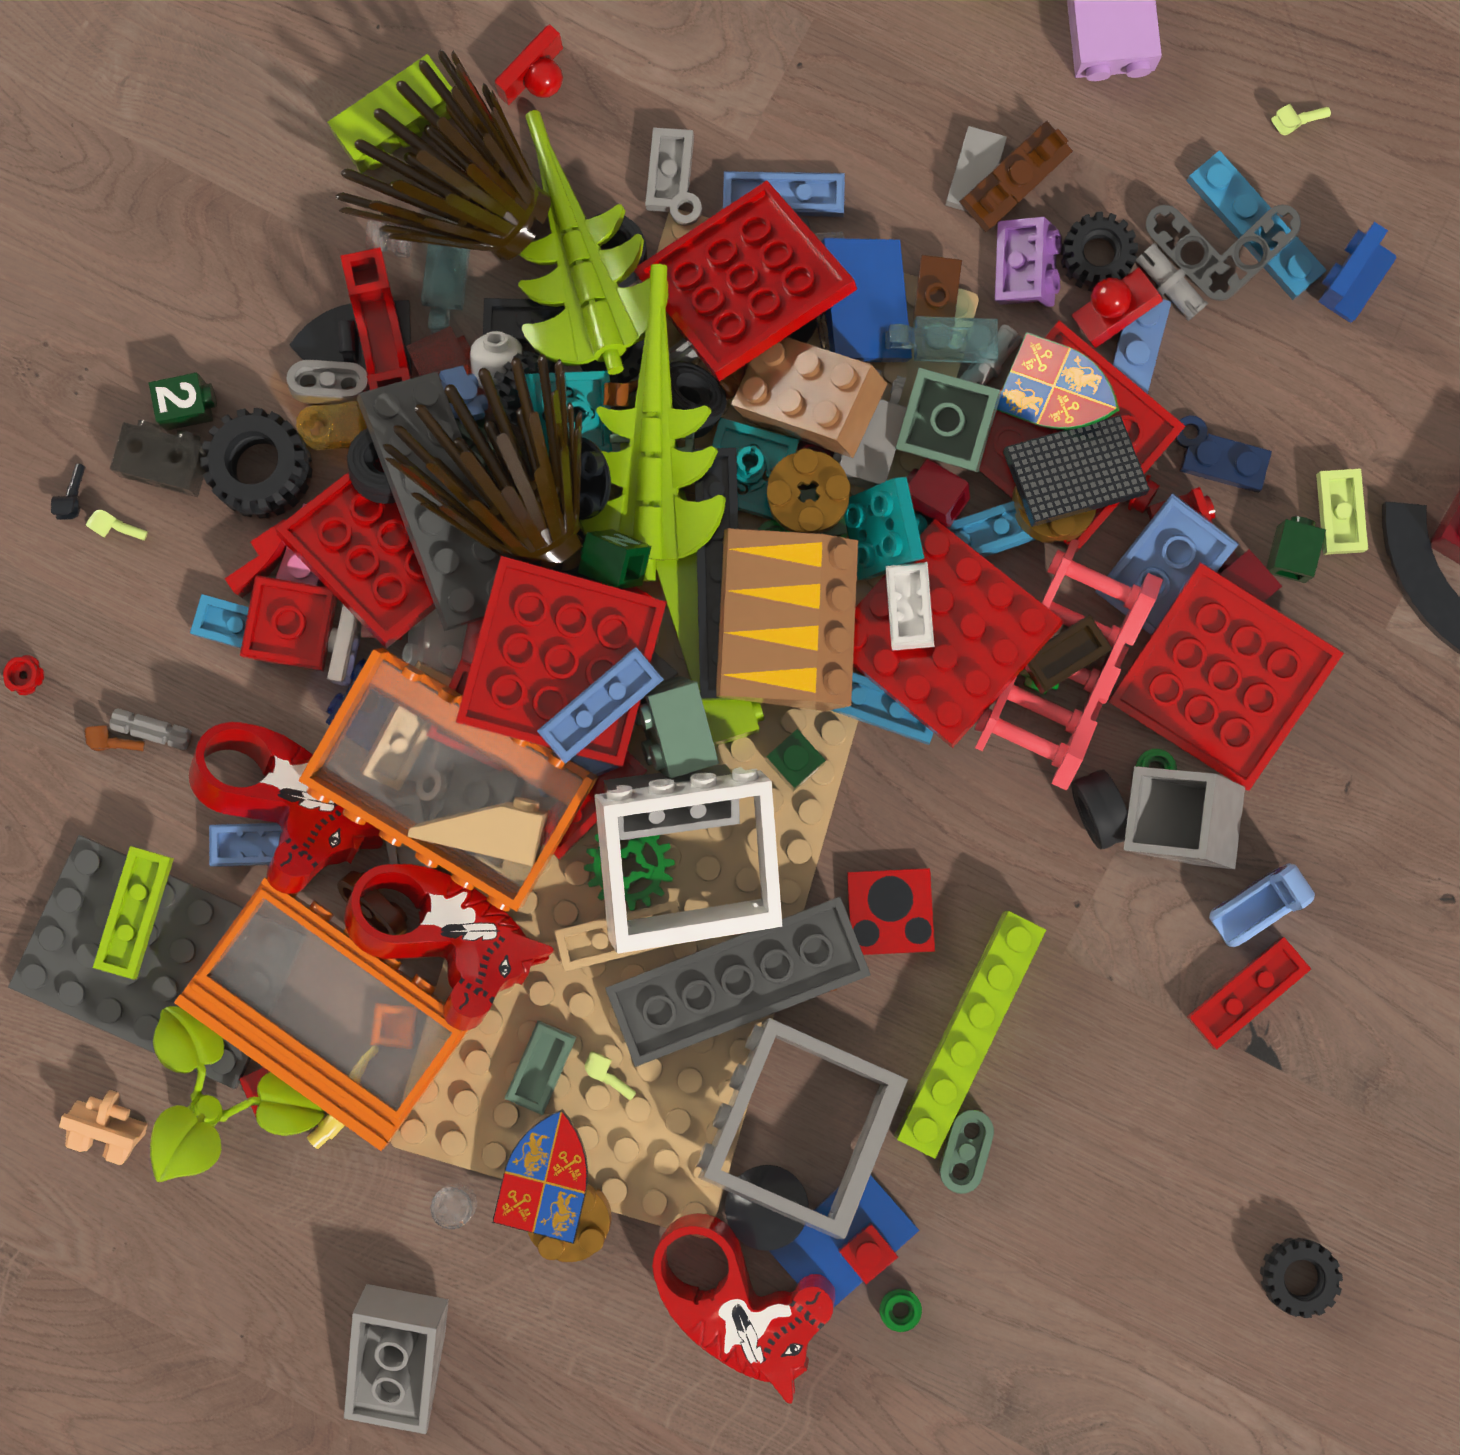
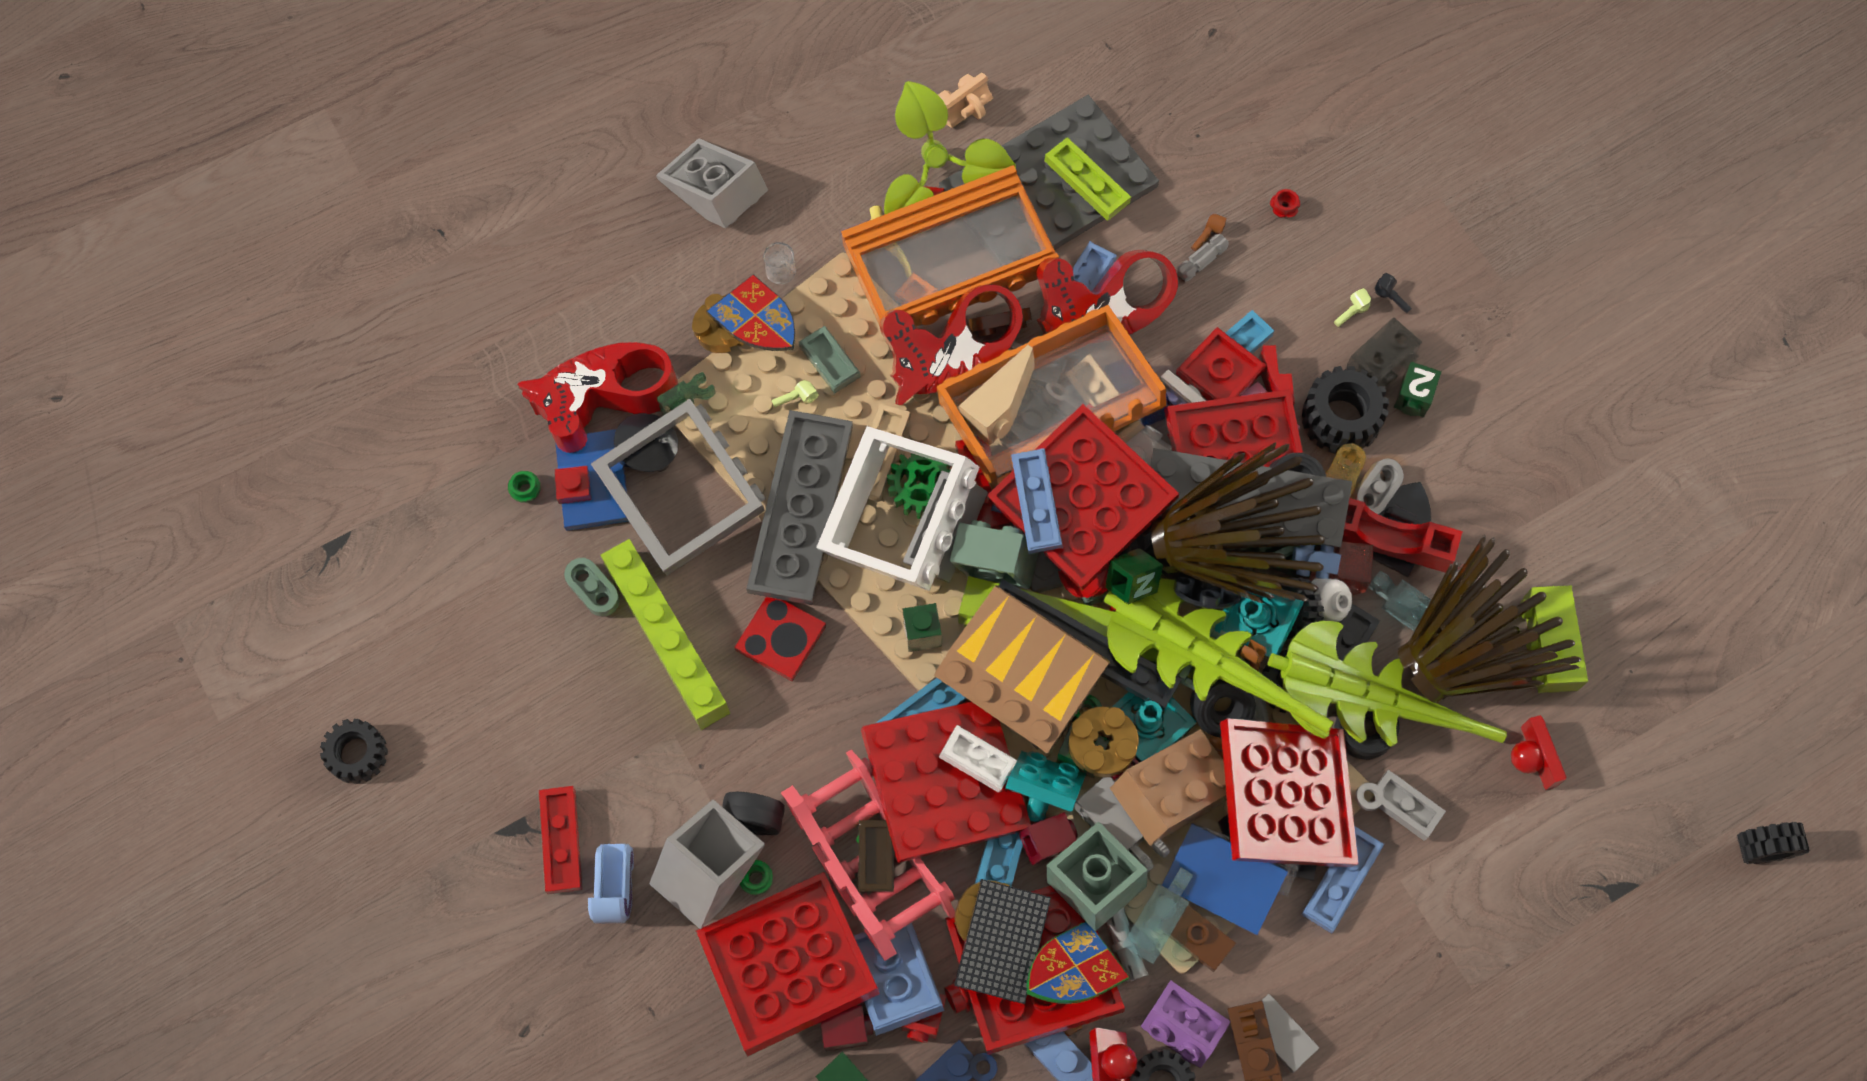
camera: 120 degrees right, 15 degrees down
none -> clear green plate [657,372,716,415]

